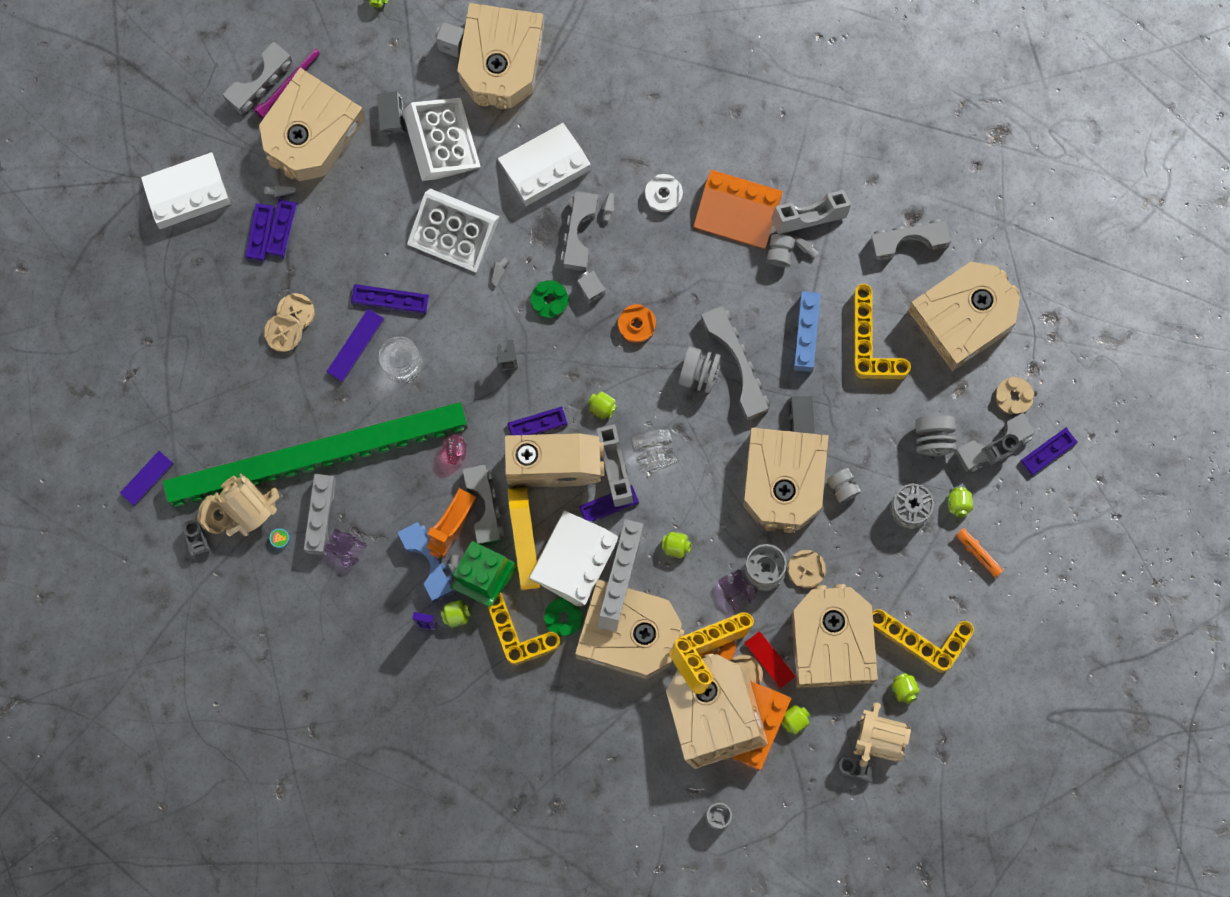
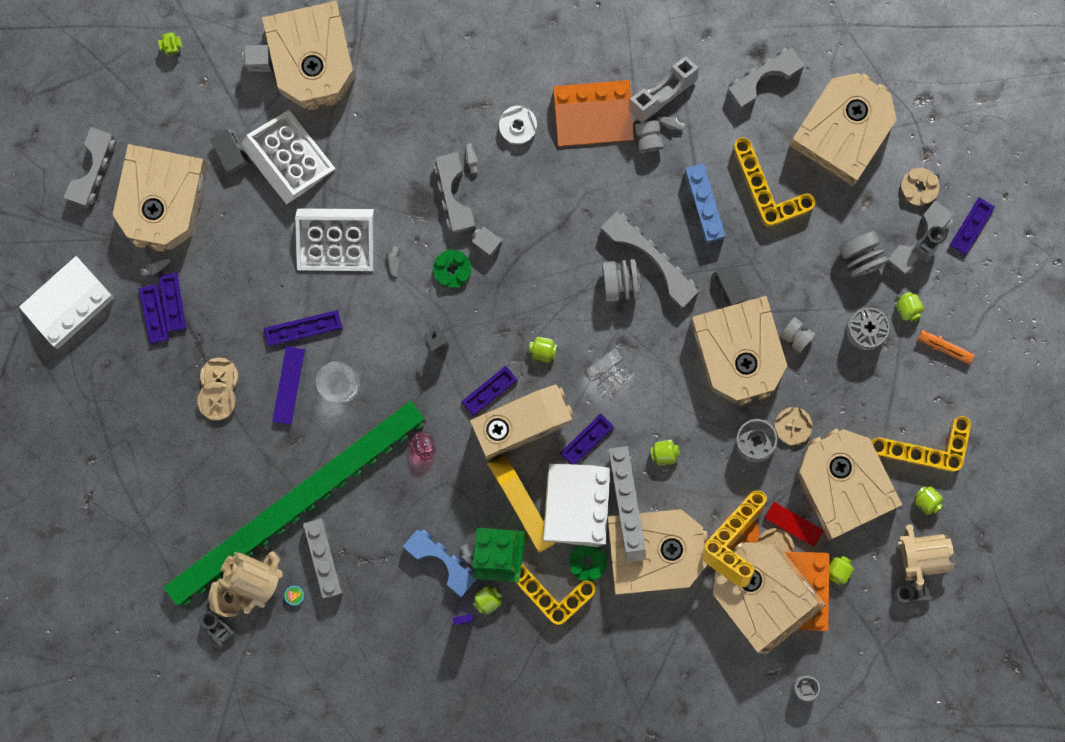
camera: 20 degrees left, 5 degrees up
dark purple tile [120,451,174,506] -> none
magenta piece [253,49,320,119] -> none
clear purple animal [324,528,367,568] -> none
orange arch [427,488,477,559] -> none
light grey arch [463,465,504,546] -> none
white slope [498,123,591,207] -> none
light grey arch [597,424,633,507] -> none
orange plate [618,304,656,343] -> none
clear purple animal [718,569,758,611] -> none

